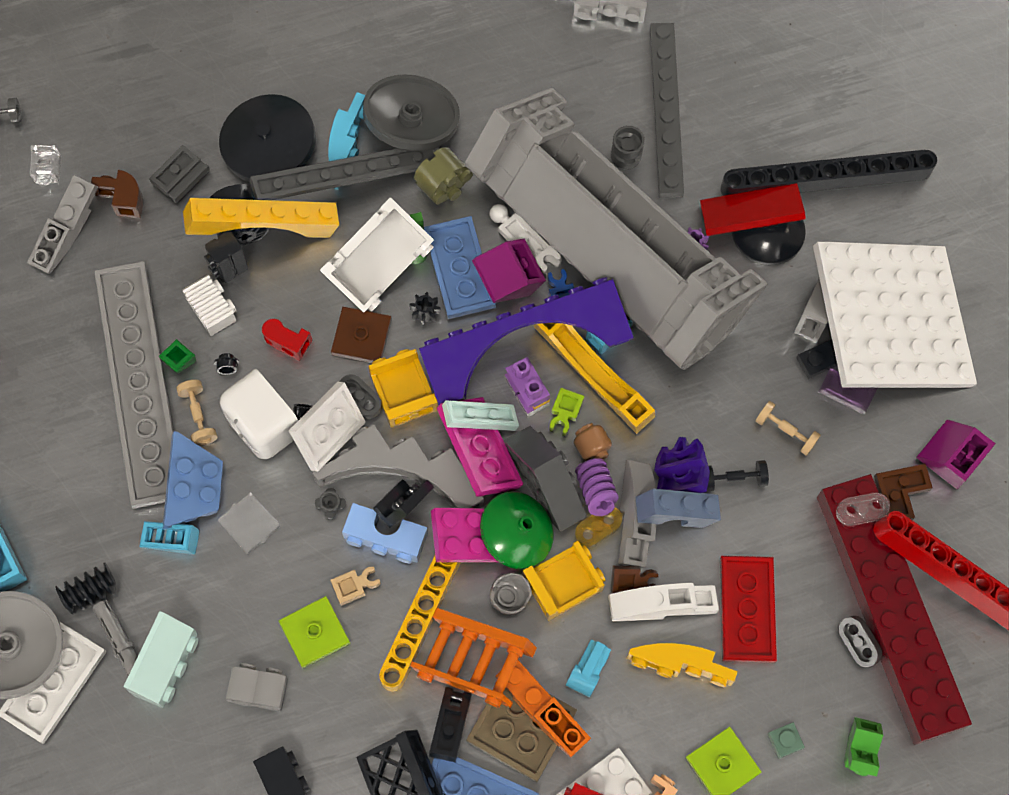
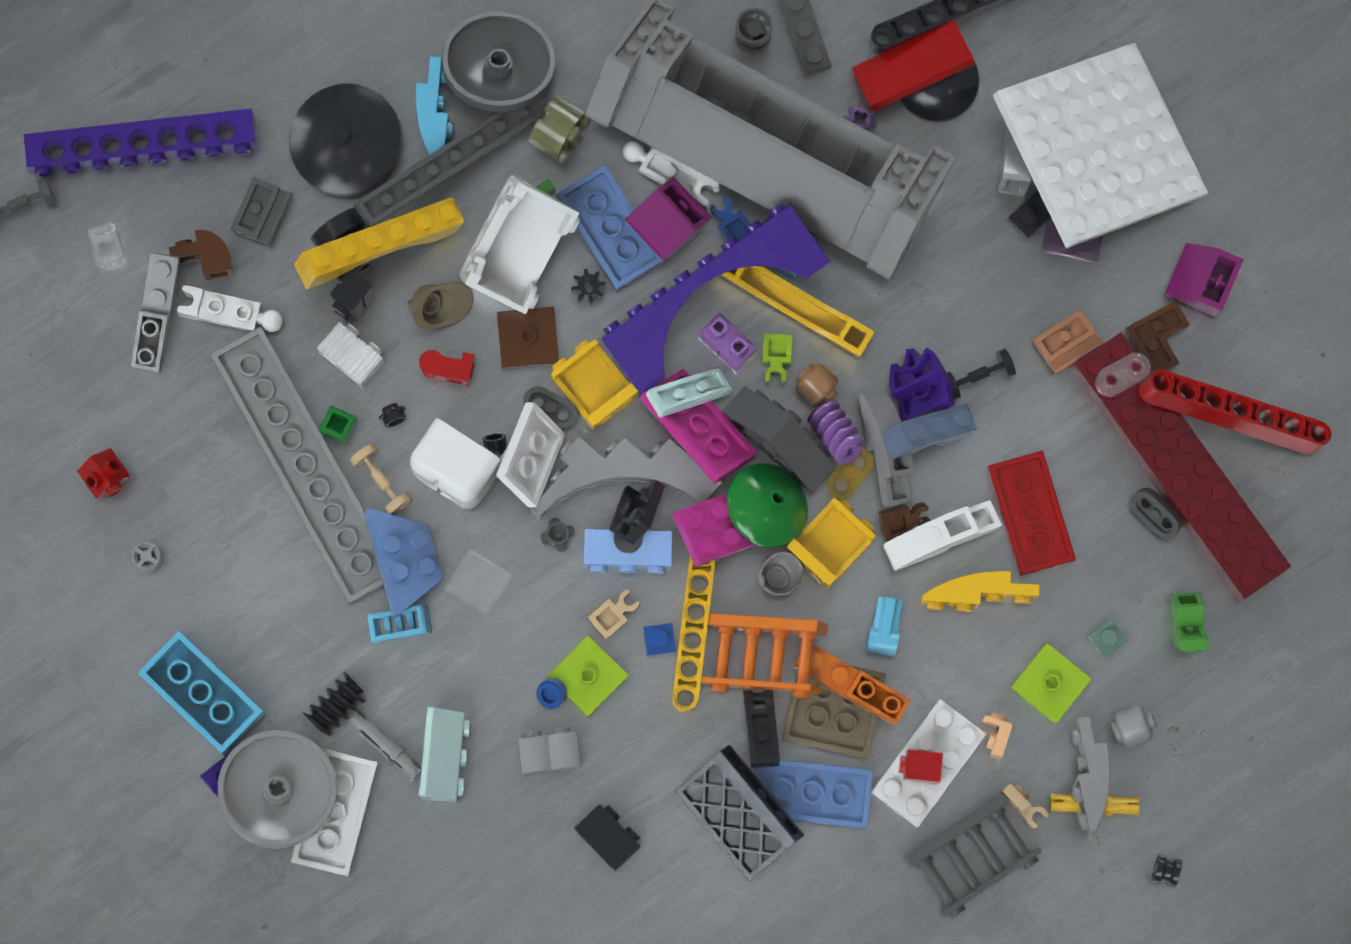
camera: 20 degrees left, 10 degrees up
tan wheel [755,400,821,456] -> none
none -> dark purple brick [24,108,258,177]
none -> white plate [177,285,283,332]
none -> dark tan piece [408,281,474,331]
none -> blue tile [537,678,567,709]
none -> blue plate [643,623,676,657]
none -> nougat plate [1032,309,1104,375]

